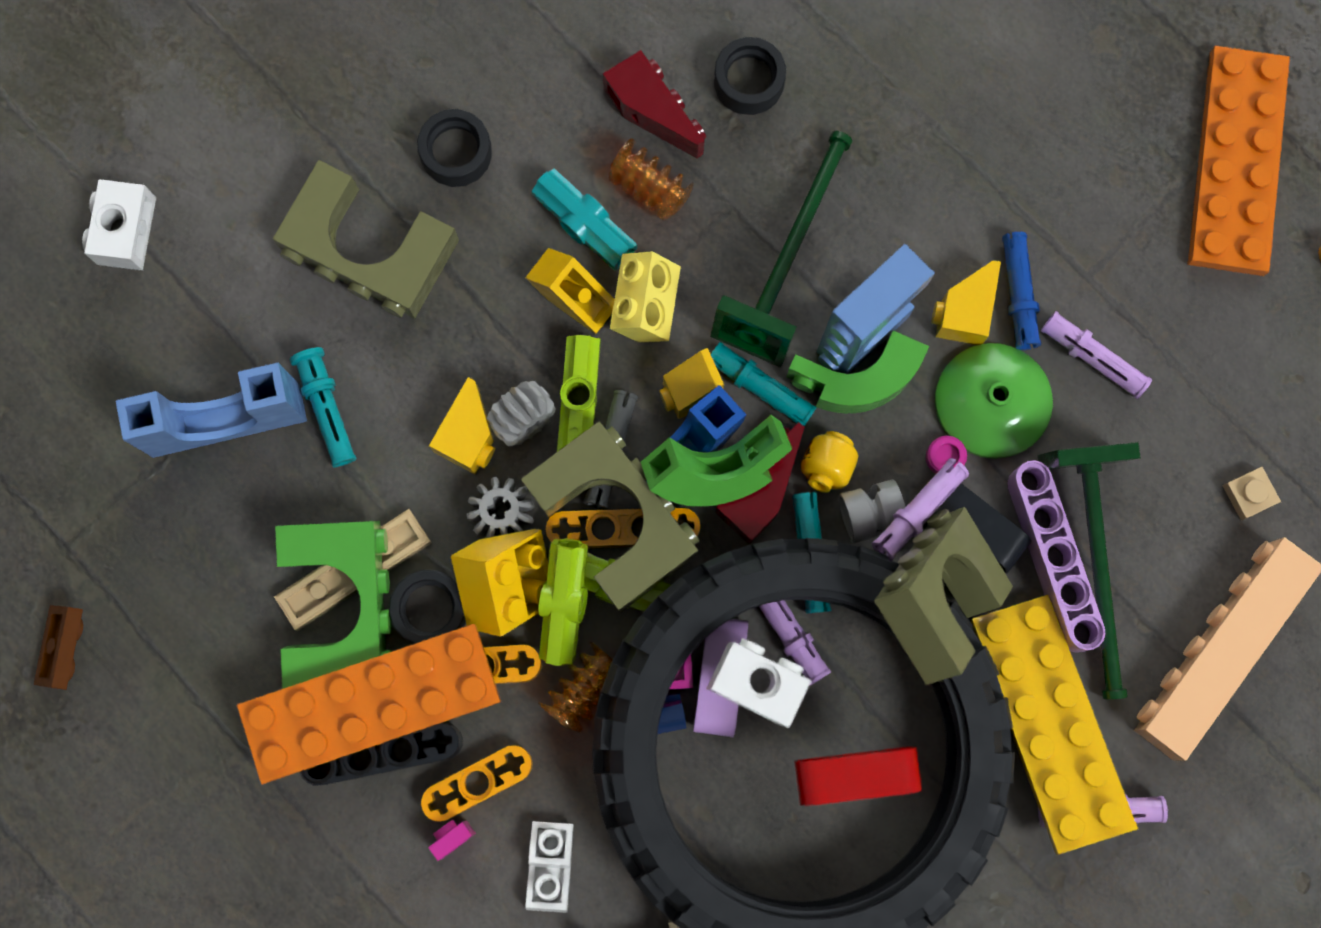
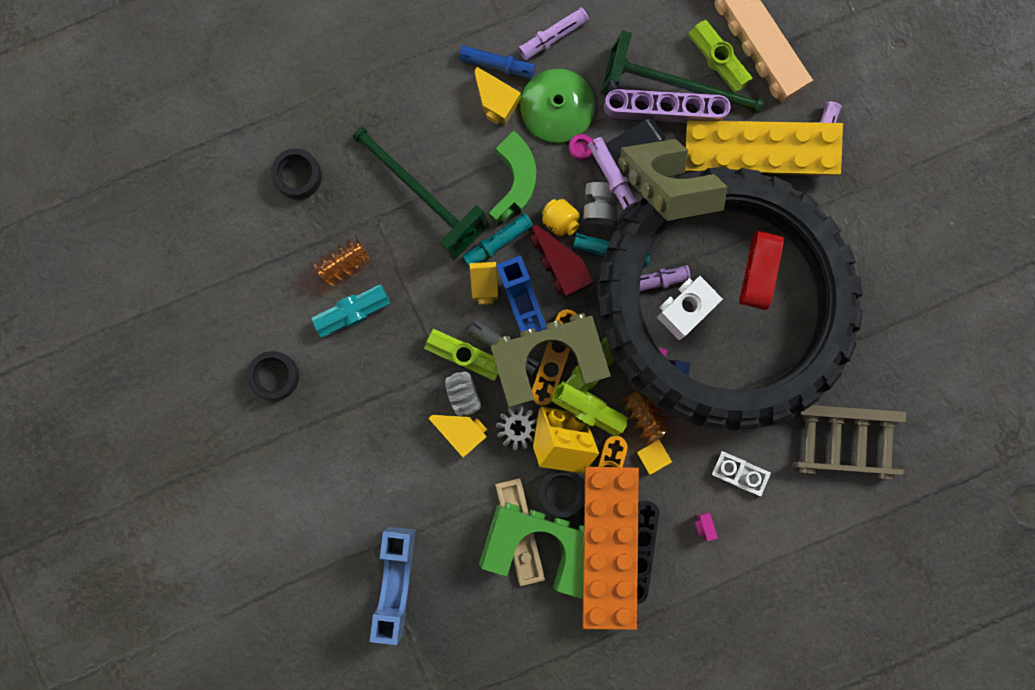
camera: 70 degrees left, 5 degrees up
white brick [82,179,156,270] -> none
olive arch [273,160,459,319] -> none
teal pin [289,347,357,468] -> none
light orange beam [421,746,533,821] -> none
yellow slope [525,248,615,334] -> none
dark red slope [602,50,706,158] -> none
light yellow brick [610,251,681,342] -> none
bright green arch [641,415,793,506] -> none
lavender beam [693,618,748,737] -> none
medium blue arch [816,244,935,374] -> none
none -> yellow tile [636,439,672,475]
none -> lime piece [688,20,753,93]

